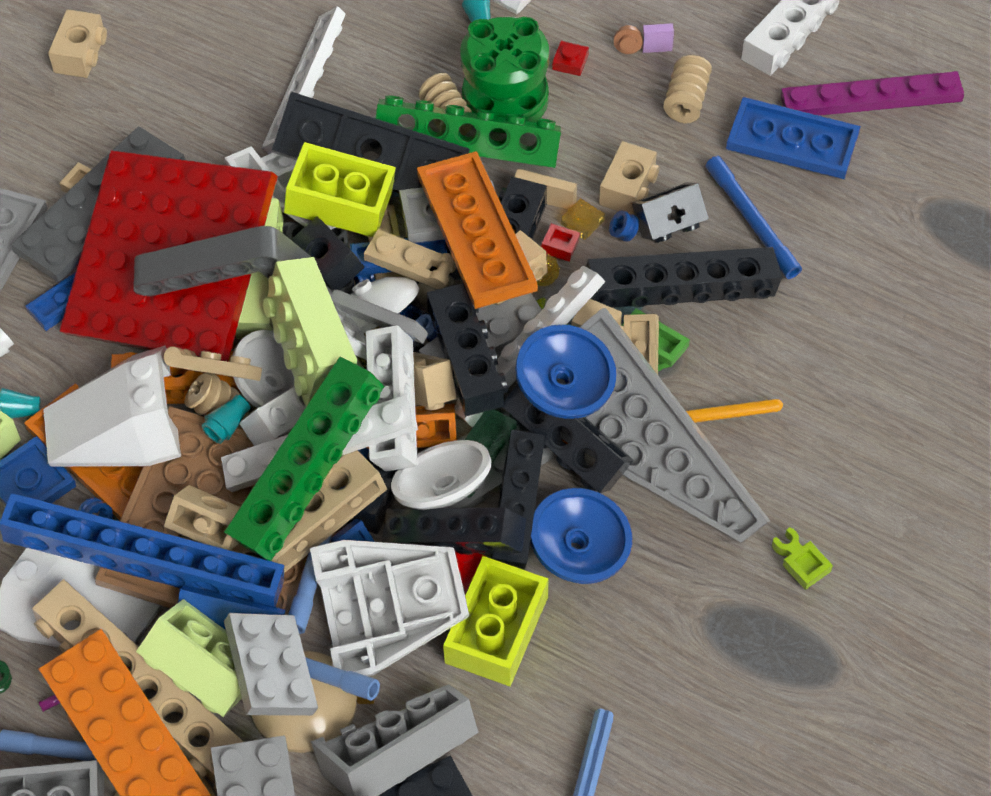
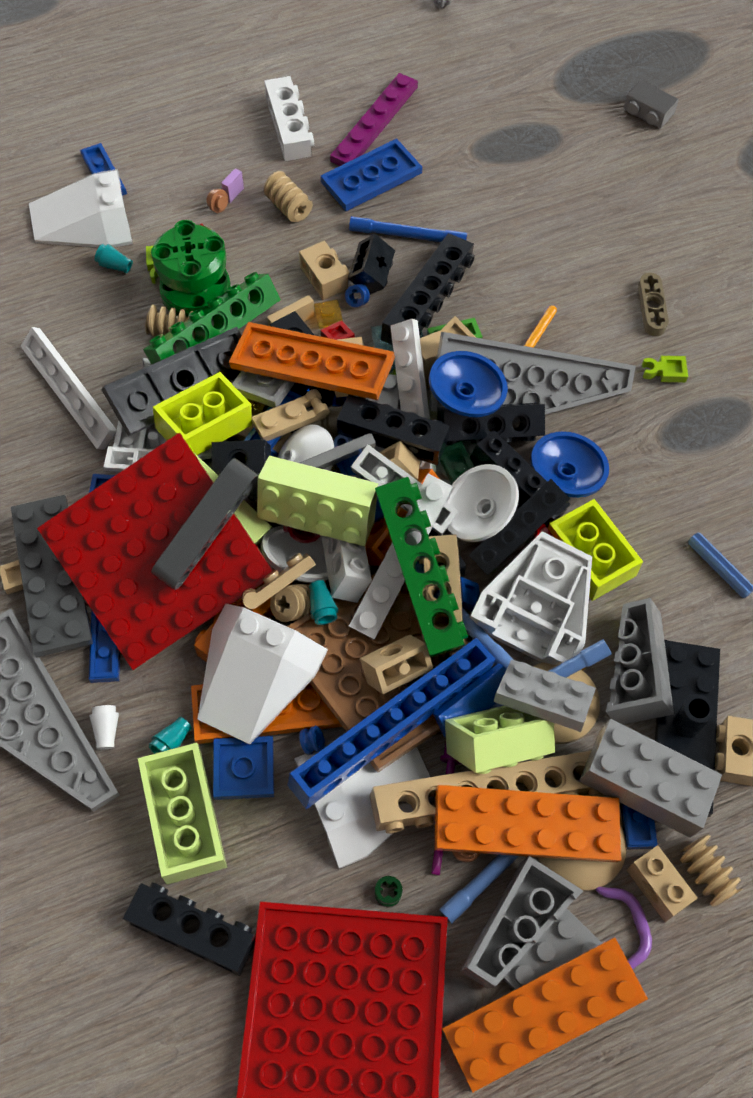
camera: 55 degrees left, 5 degrees up
none -> dark tan beam [638,273,669,336]

